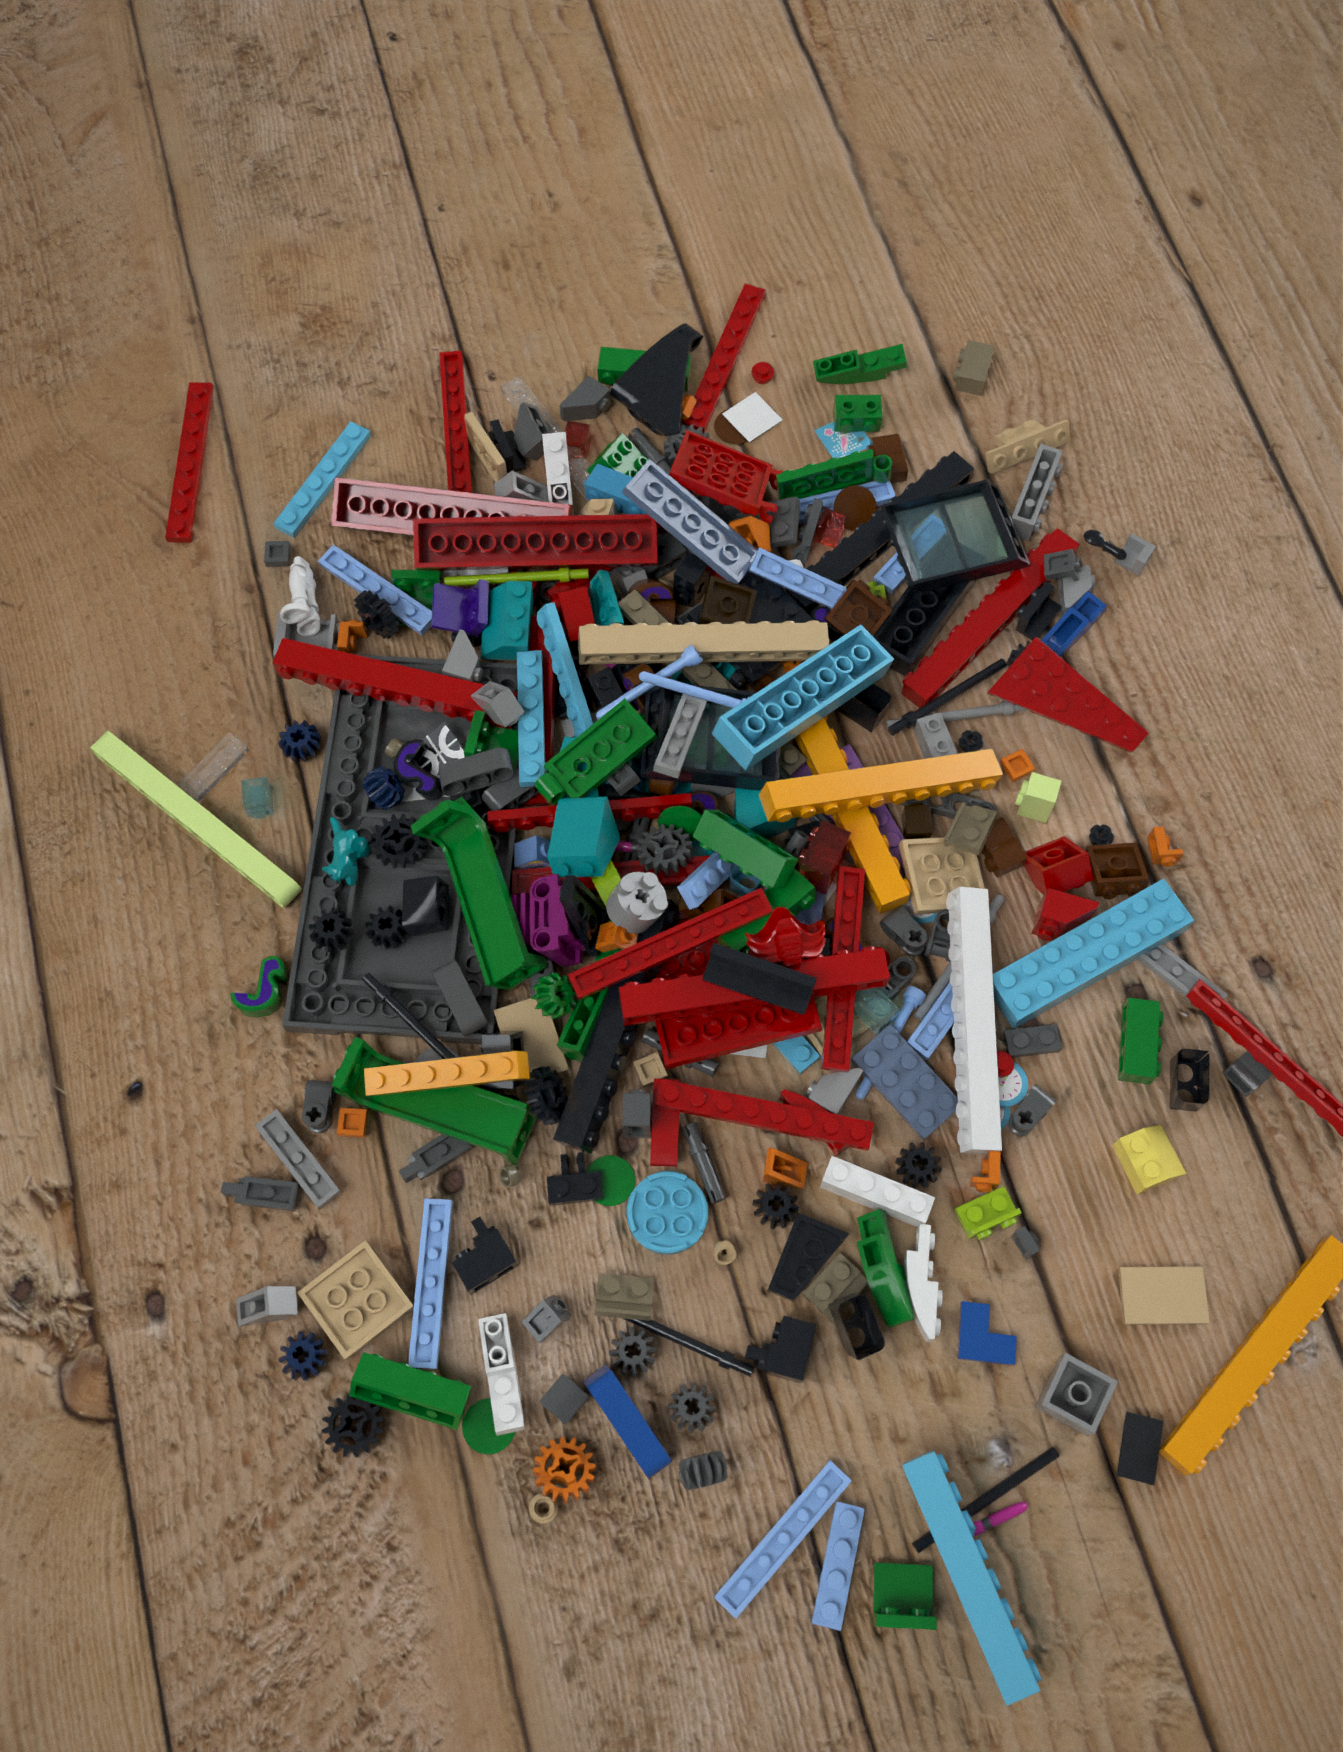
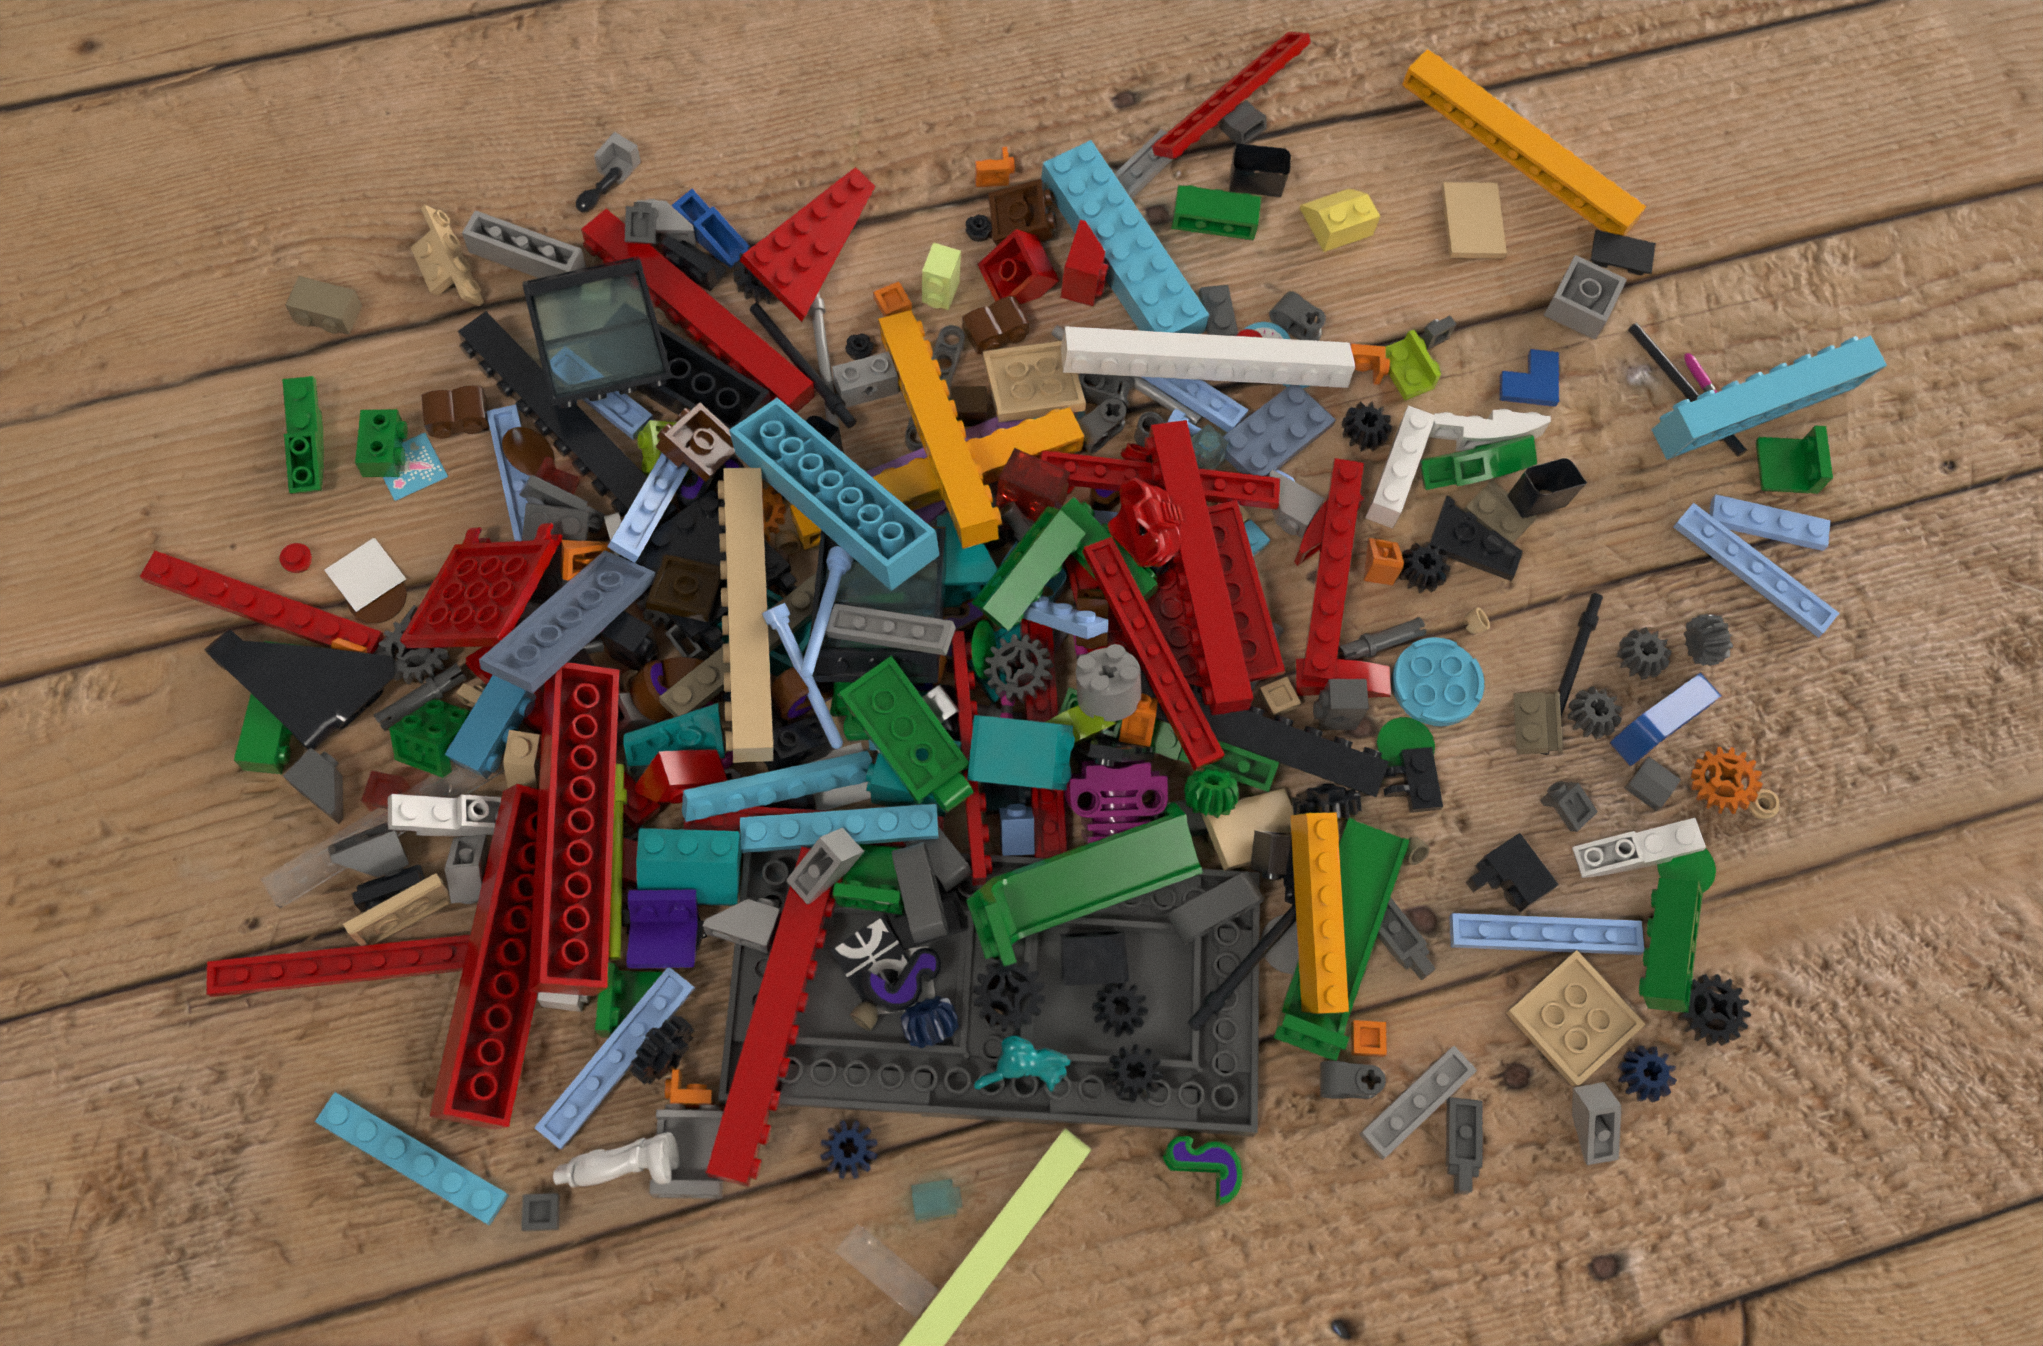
camera: 100 degrees left, 0 degrees up
black panel [703,942,817,1015] -> none
black hinge [745,1316,816,1384] -> none
green hinge [776,449,892,500] -> none
dark tan plate [944,802,997,855] -> none

